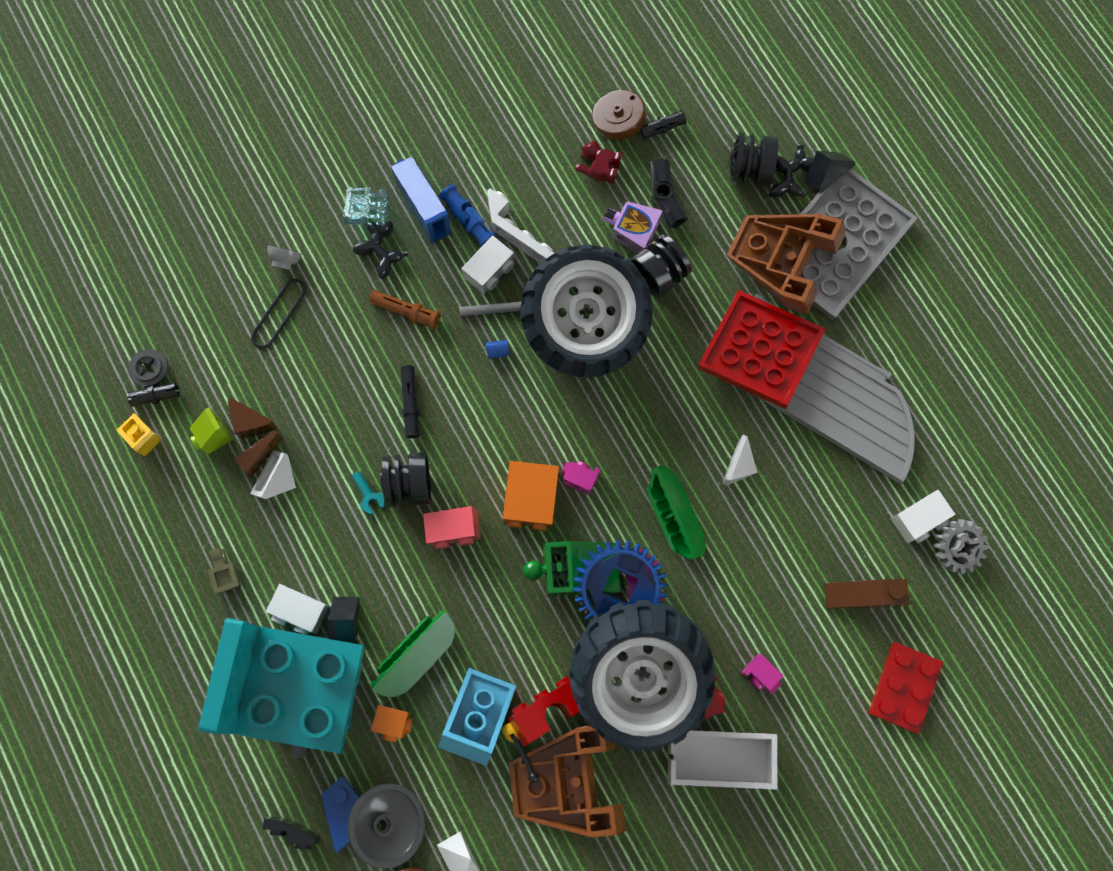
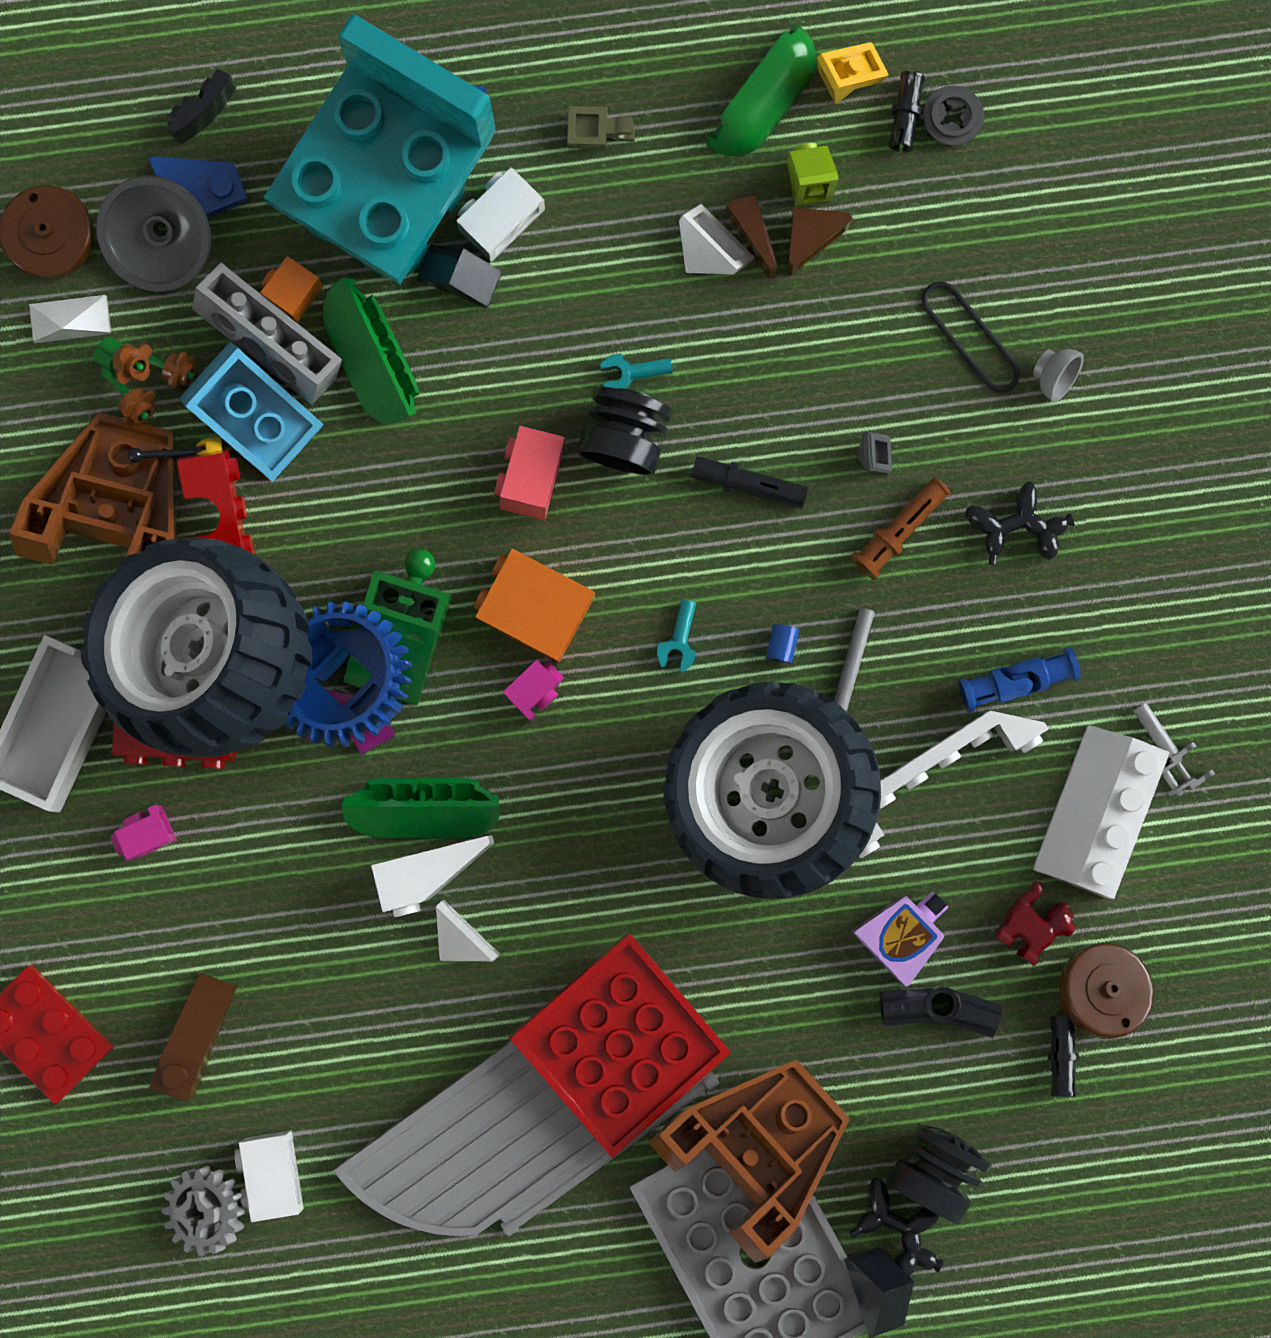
camera: 110 degrees right, 10 degrees up
clear light blue plate [343,187,389,225] -> none
slope [391,157,452,244] -> none
white brick [461,235,514,294] -> none
black wheel [630,234,692,298] -> none
none -> dark orange plant [94,337,196,427]
none -> light grey brick [192,263,342,405]
none -> white slope [371,836,494,917]
none -> teal bar [657,599,696,673]
none -> green brick [706,23,817,156]
none -> dark grey slope [856,432,892,474]
none -> white slope [1032,725,1170,899]
none -> light grey piece [1133,702,1215,797]

